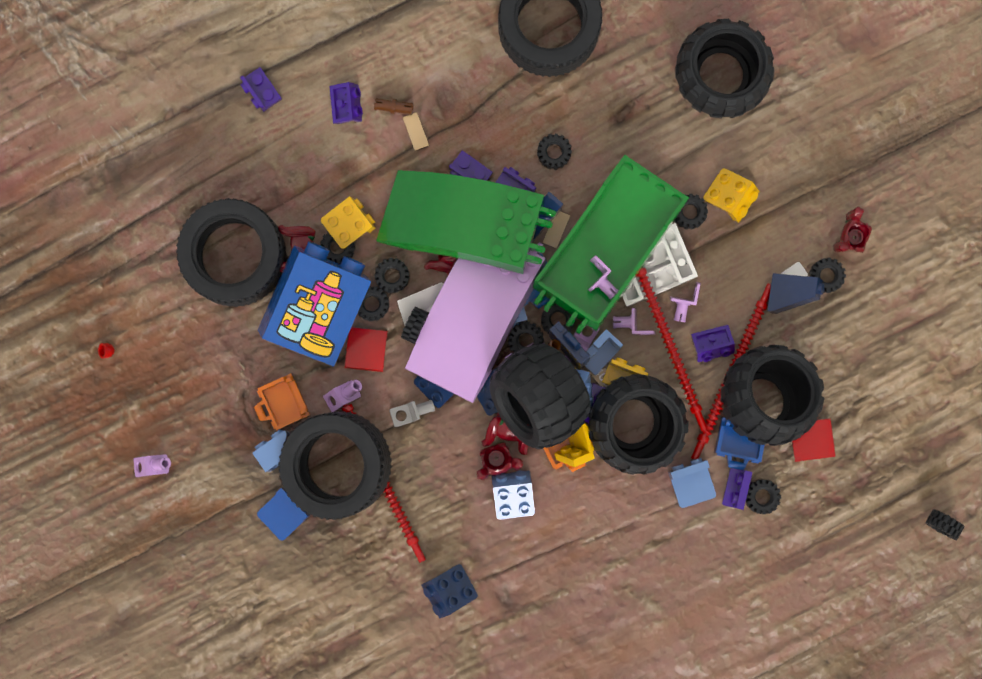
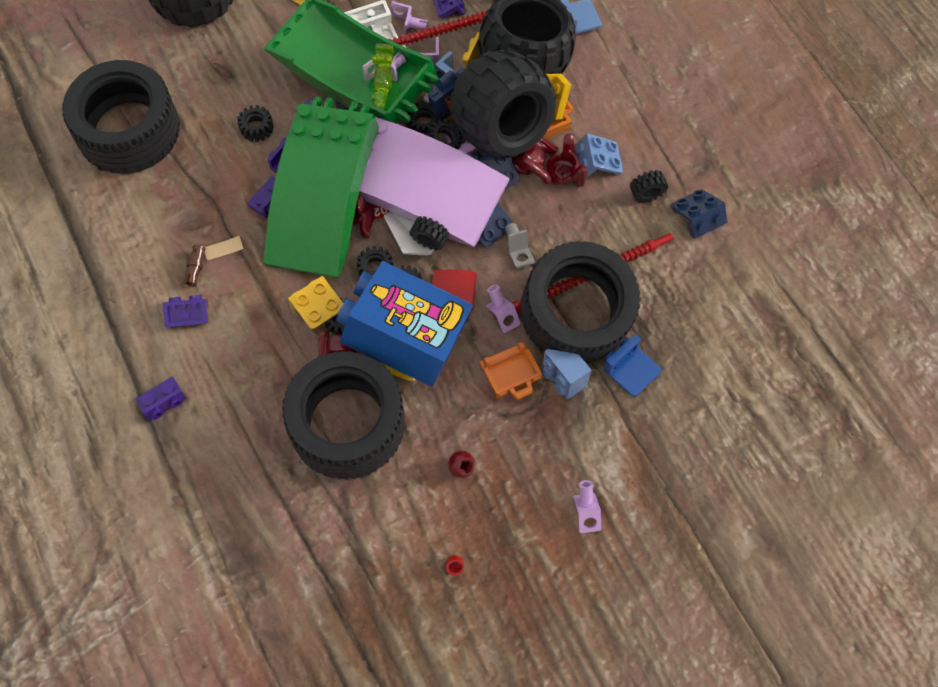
camera: 90 degrees left, 20 degrees down
none -> clear neon green piece [371,43,394,110]
none -> dark red piece [448,451,476,478]
none -> black tyre [630,170,669,203]

